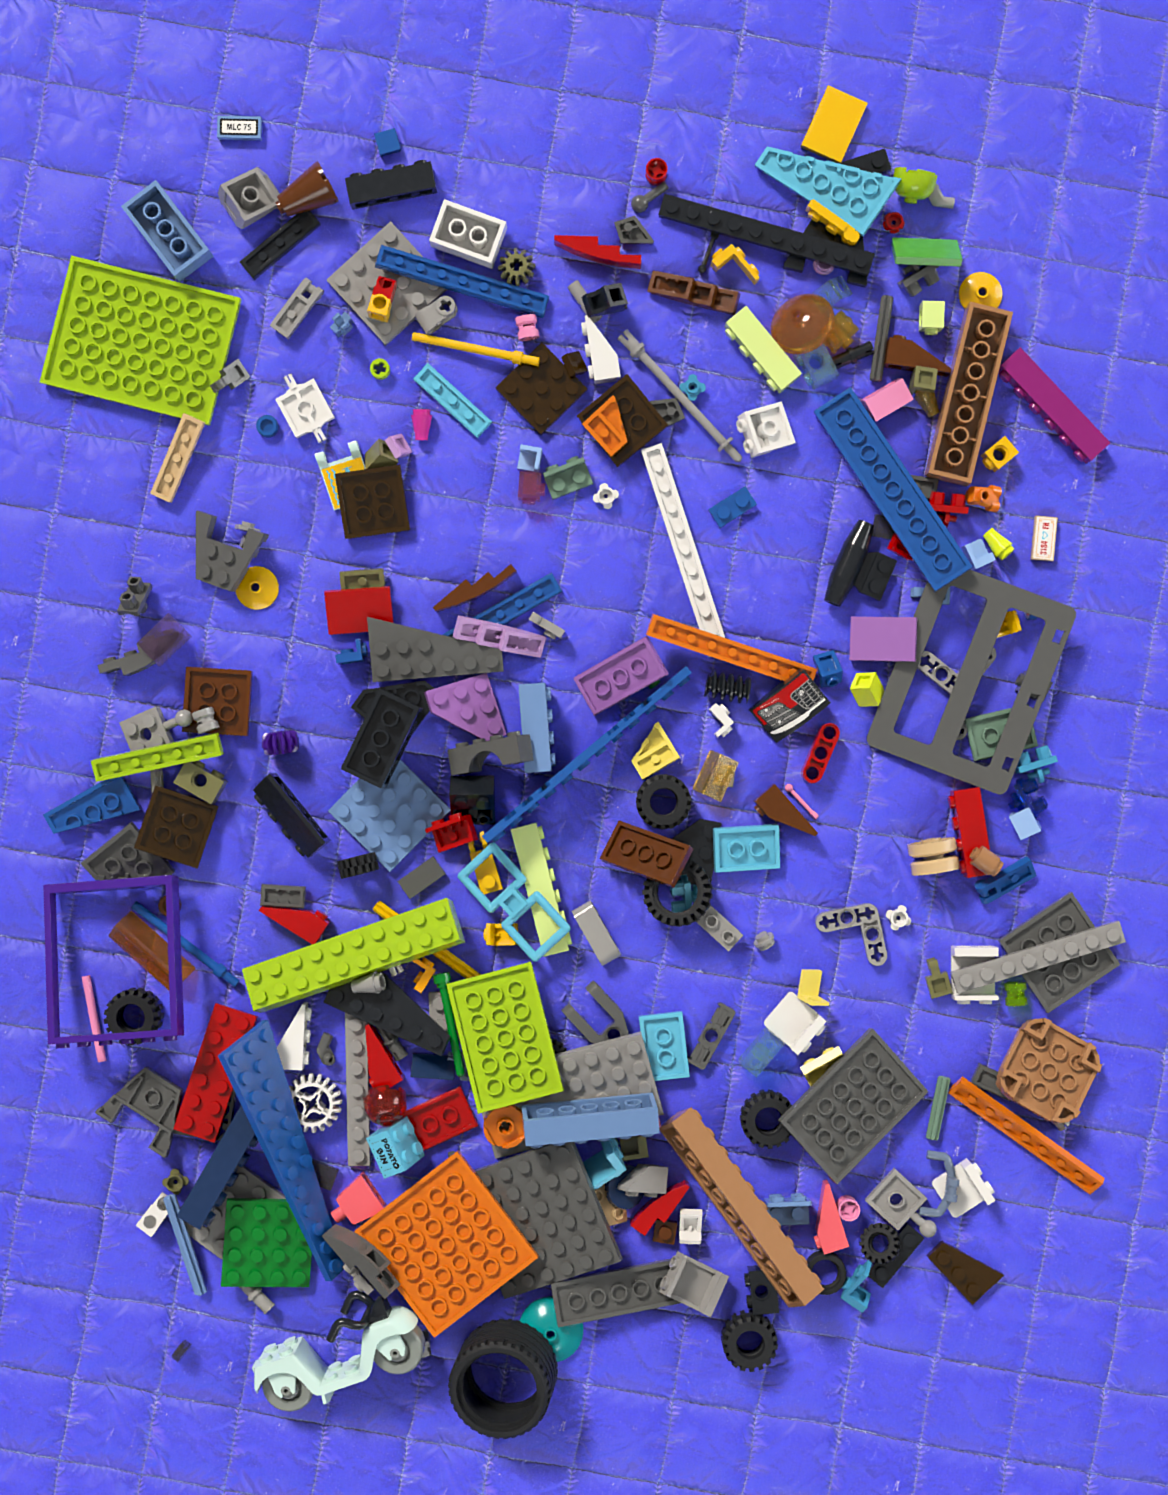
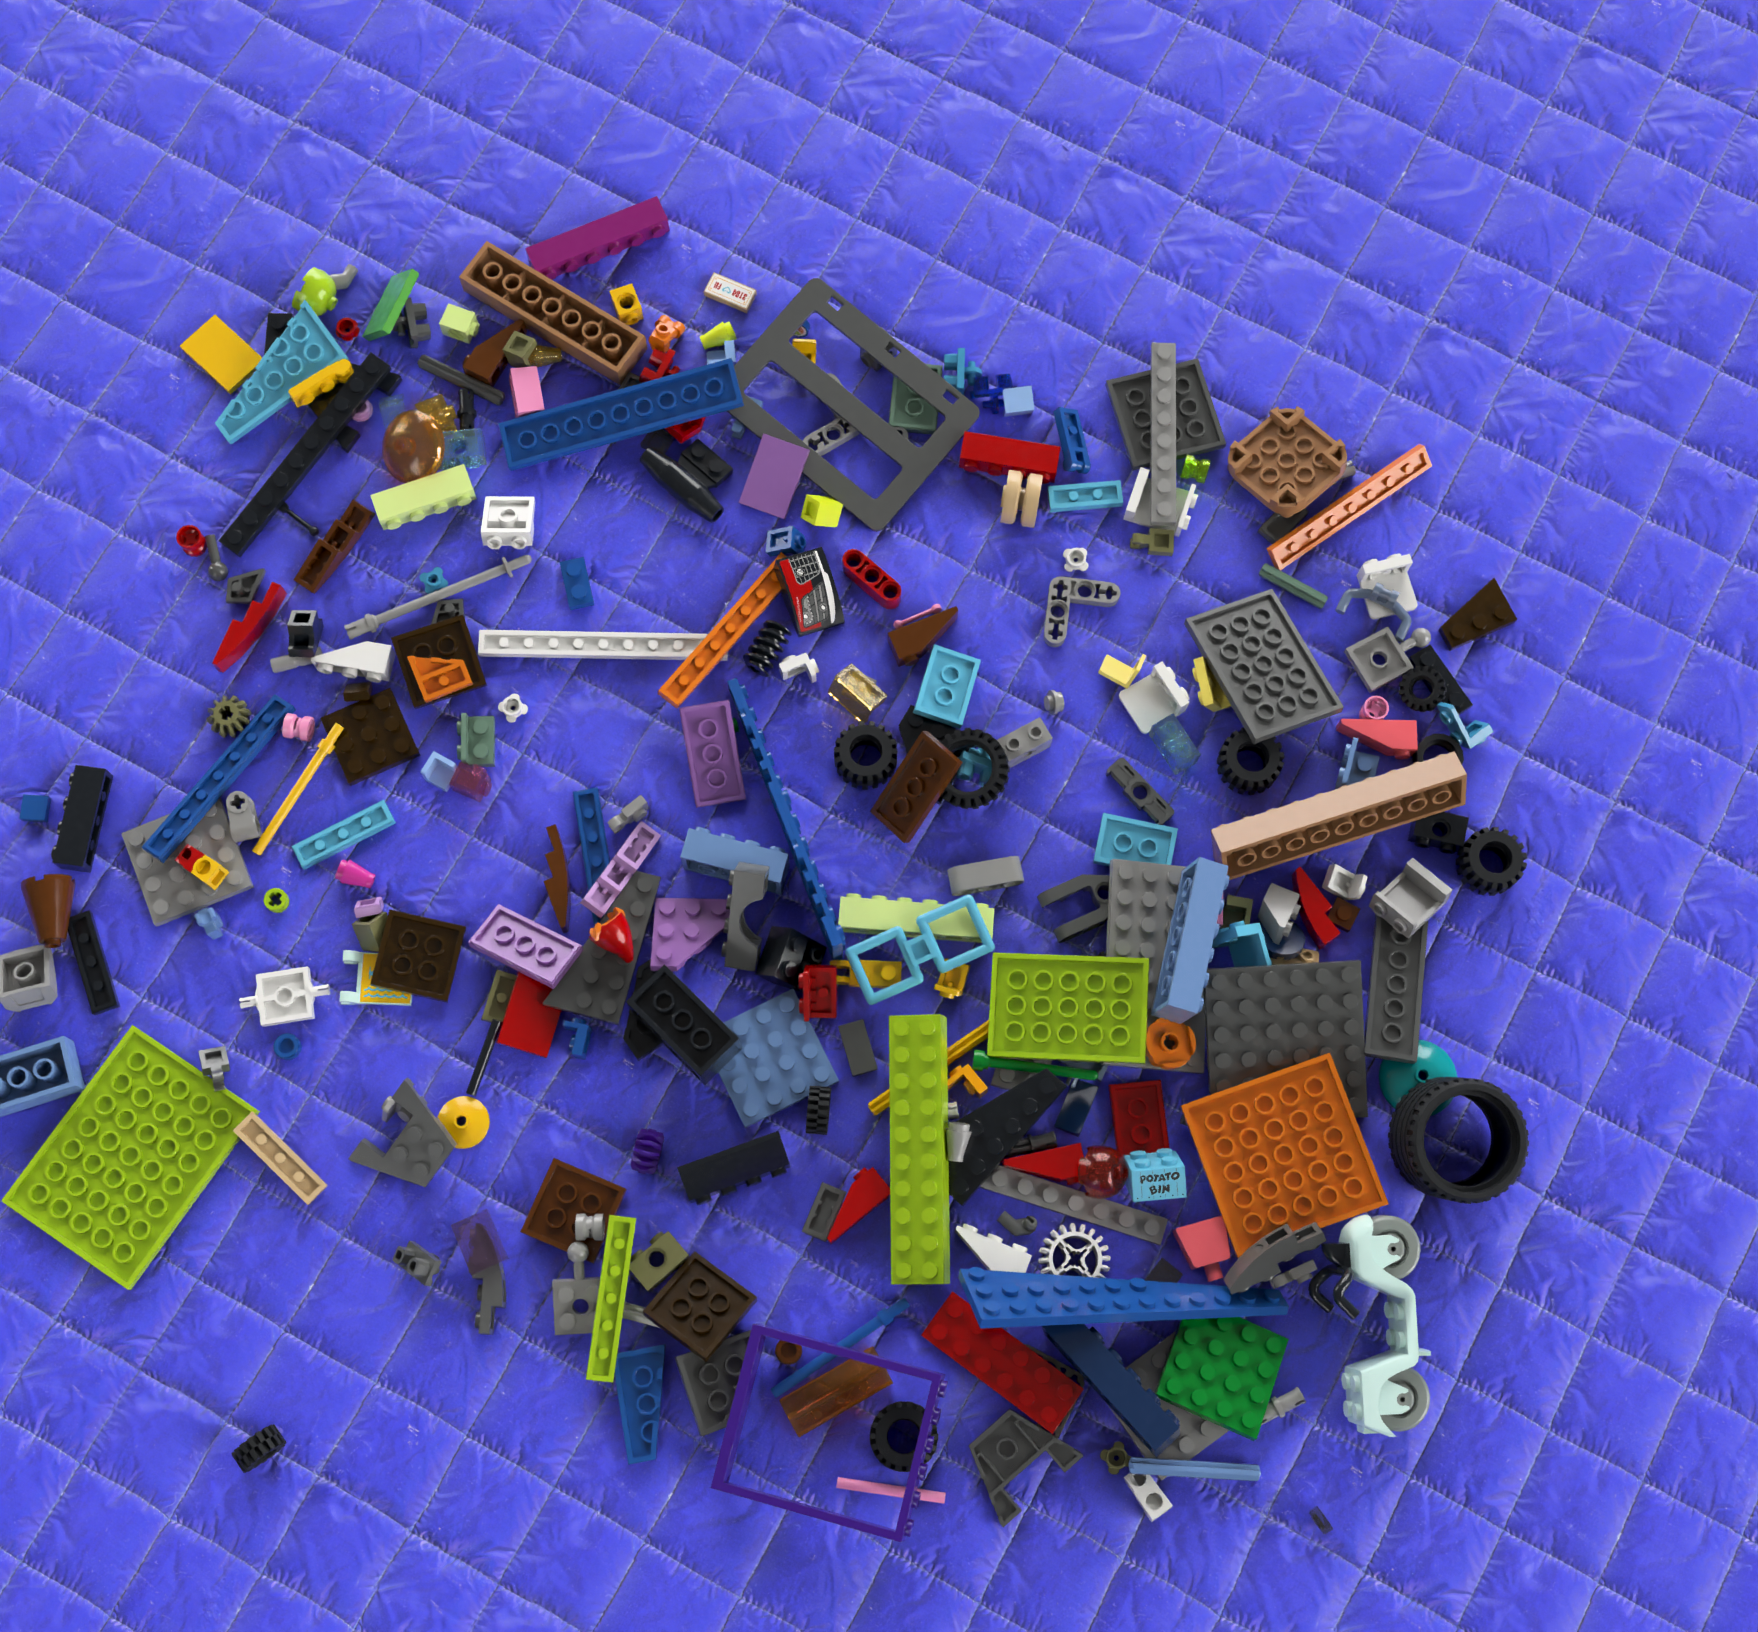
camera: 75 degrees left, 15 degrees down
light grey plate [270,278,324,340] -> none
white brick [429,199,507,269] -> none
light yellow wing [631,722,680,780] -> none
yellow bracket [710,244,760,285] -> none
yellow dish [959,272,1002,309] -> none
medium nougat brick [969,846,1004,877] -> none
none -> black bar [466,1018,503,1096]
none -> medium lavender tile [468,904,583,989]
none -> red hat [589,907,634,963]
none -> medium azure plate [1047,480,1123,512]

